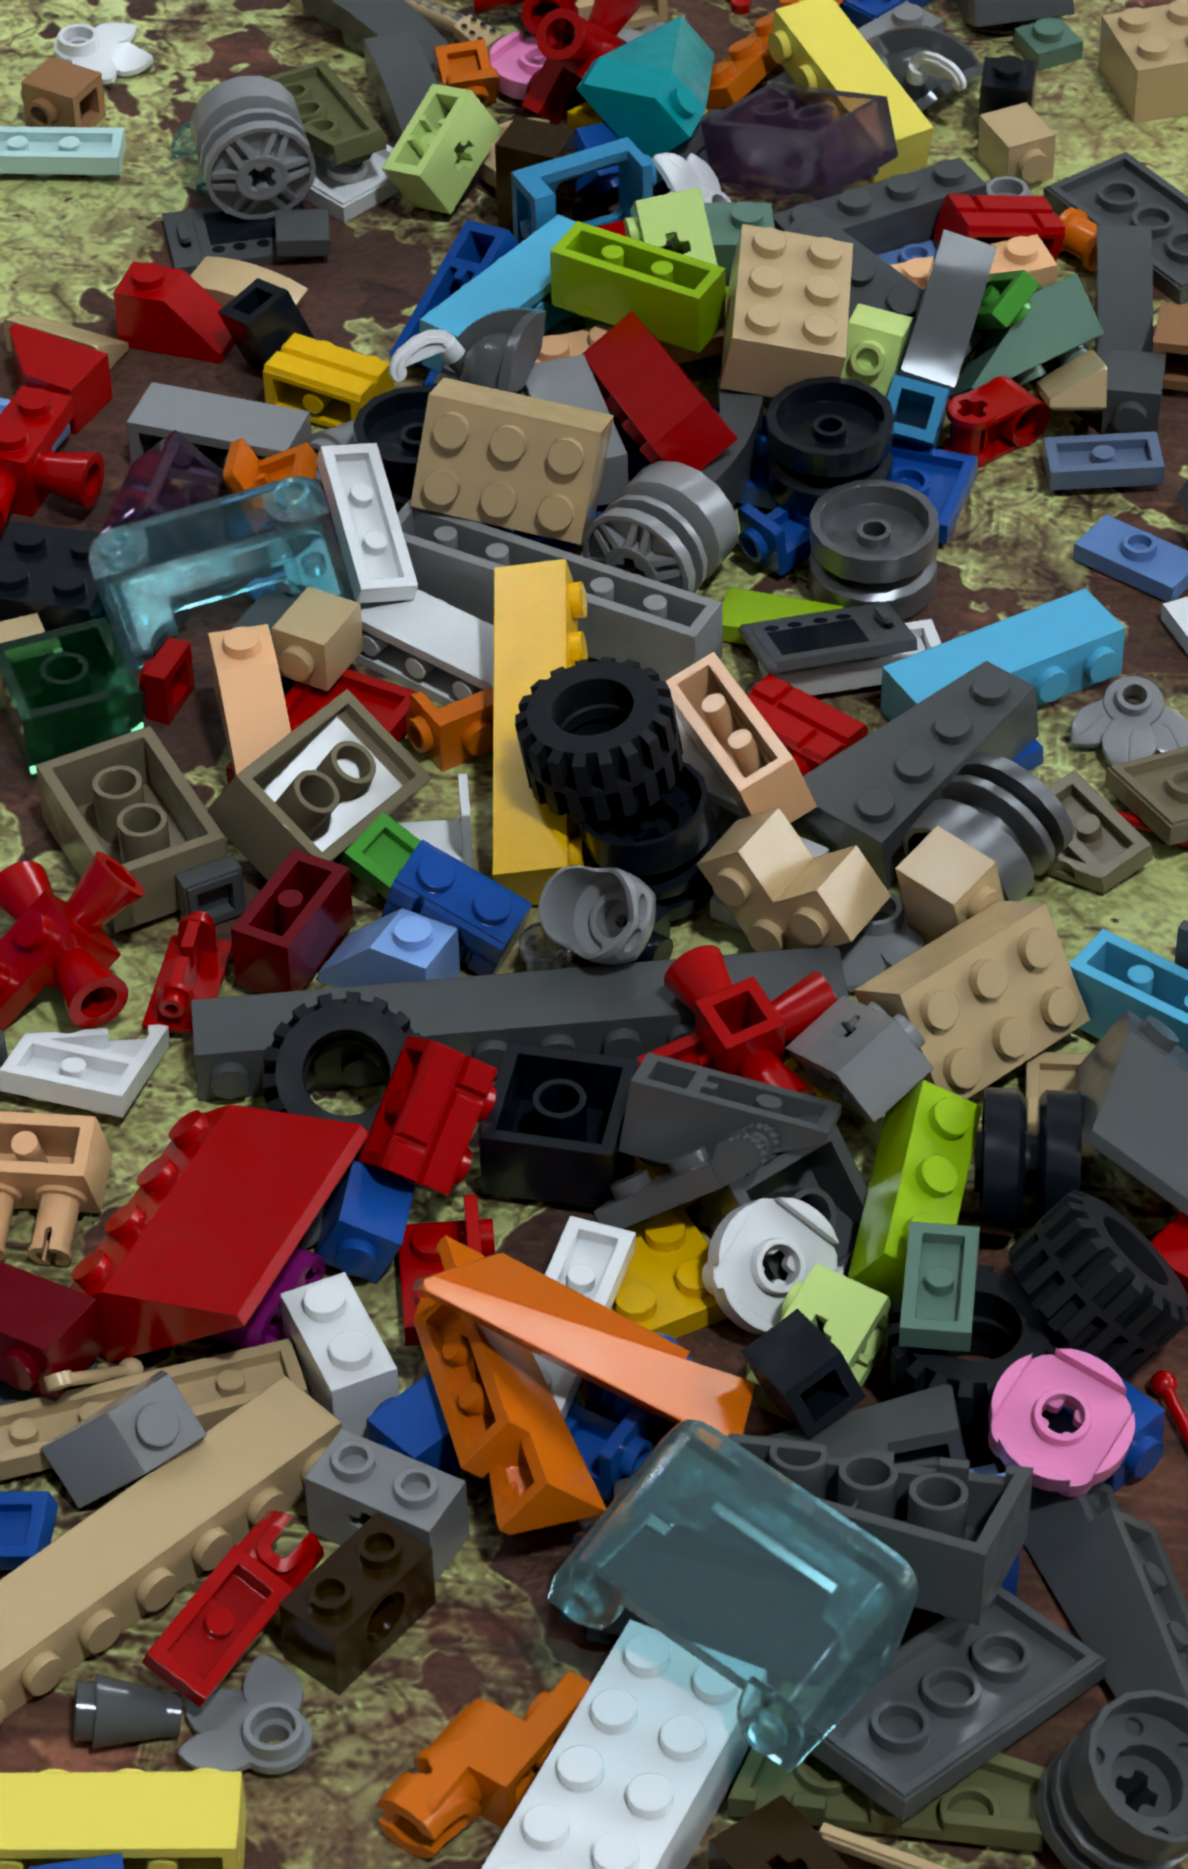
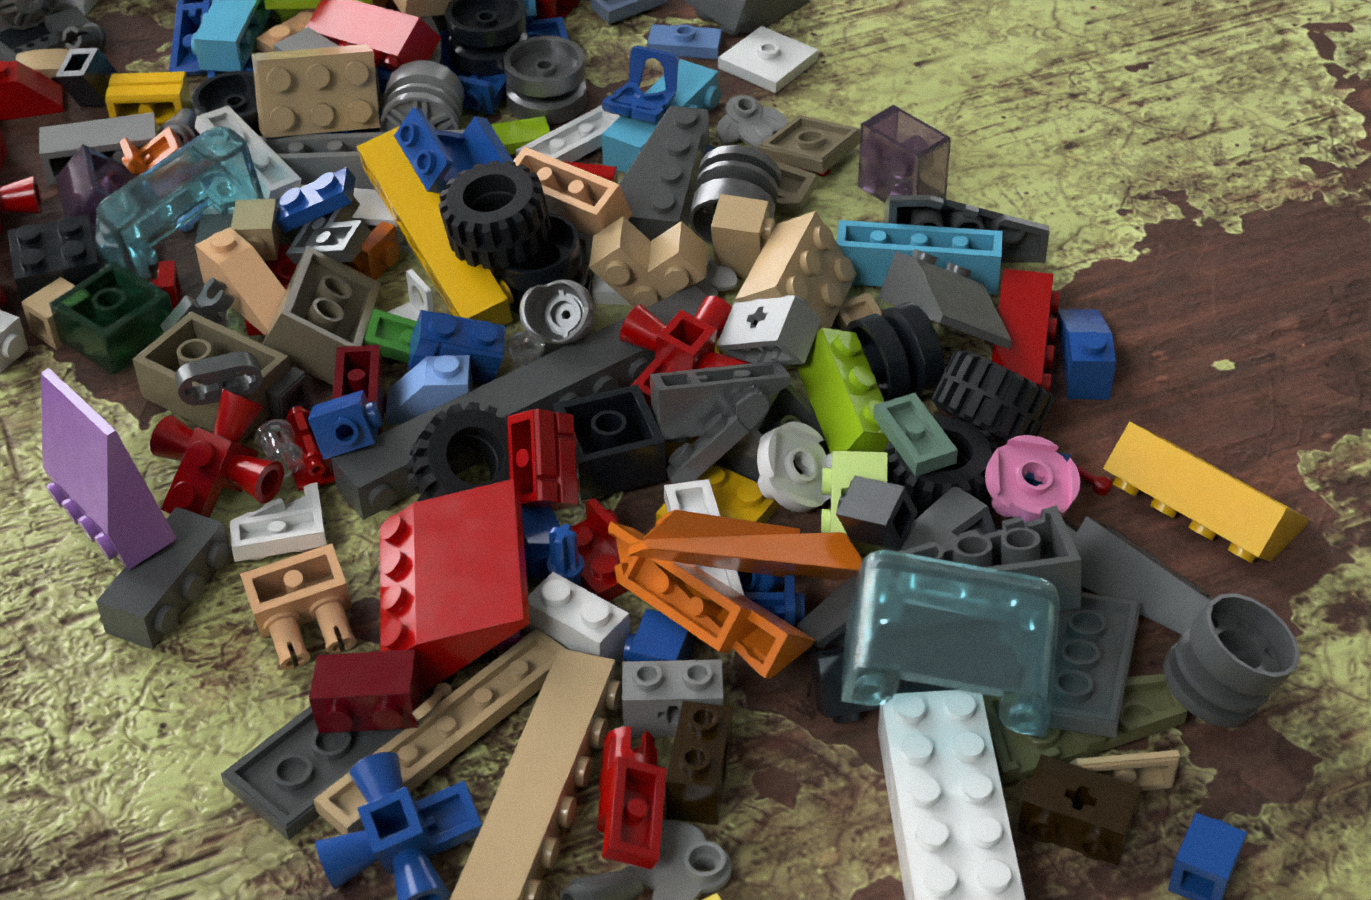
camera: 30 degrees left, 0 degrees up
light grey slope [40,1370,207,1508] -> none
orange plate [377,1670,592,1859] -> none
dark grey hat [389,308,546,393] -> none
dark grey container [738,601,918,674] -> none
none -> dark grey pin [62,22,107,49]
none -> dark grey plate [160,278,235,333]
none -> dark grey beam [175,351,263,406]
none -> clear bush [254,419,305,477]
none -> blue plate [275,167,356,233]
none -> dark grey plate [286,196,371,265]
none -> blue brick [308,390,382,460]
none -> blue panel [394,108,513,193]
none -> blue axle [547,524,585,587]
none -> blue piece [602,46,679,123]

